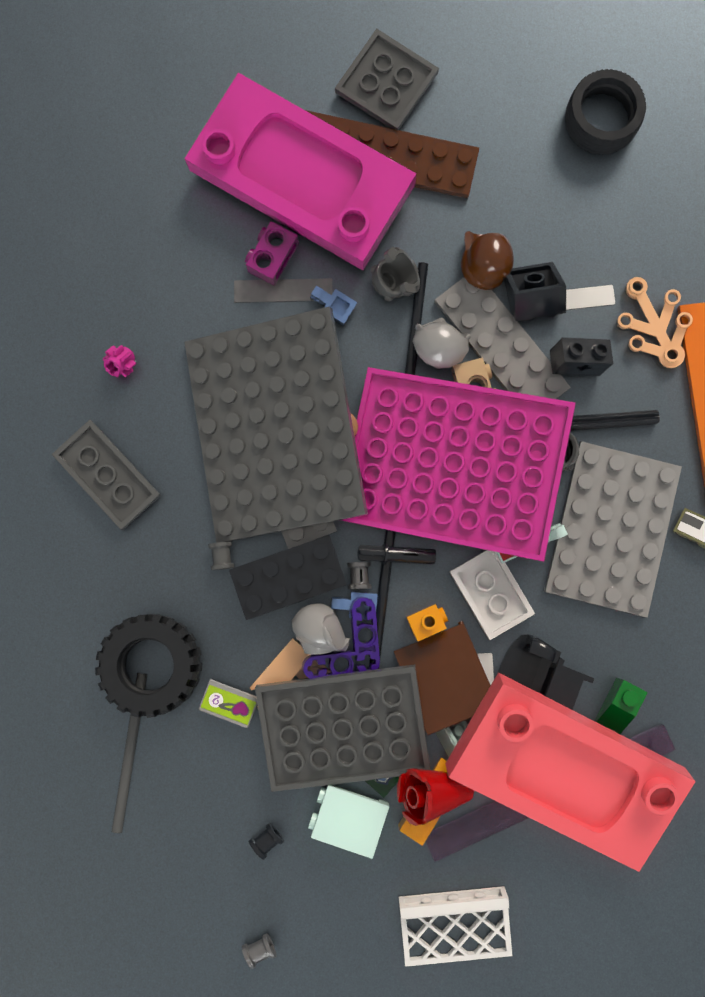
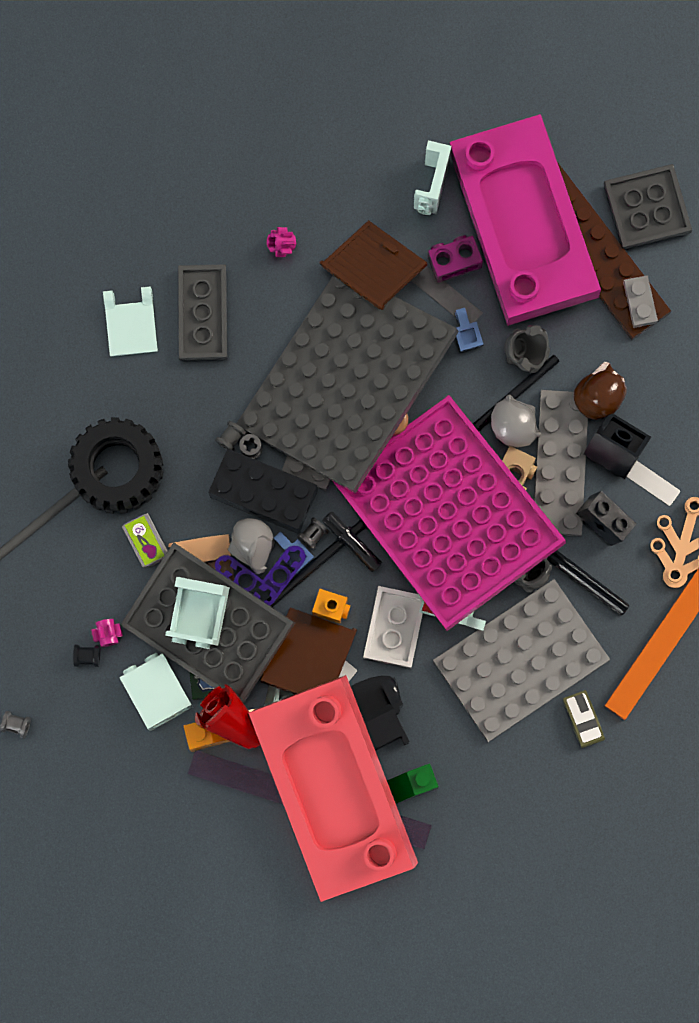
camera: 45 degrees right, 5 degrees down
white fence [399,886,512,967] -> none
none -> dark pink gear [91,619,123,647]
none -> light aqua flag [103,286,158,357]
none -> light aqua panel [165,577,230,649]
none -> flat silver bush [239,434,262,459]
none -> reddish brown piece [320,220,427,310]
none -> light aqua panel [414,140,452,215]
none -> light grey plate [623,275,658,328]

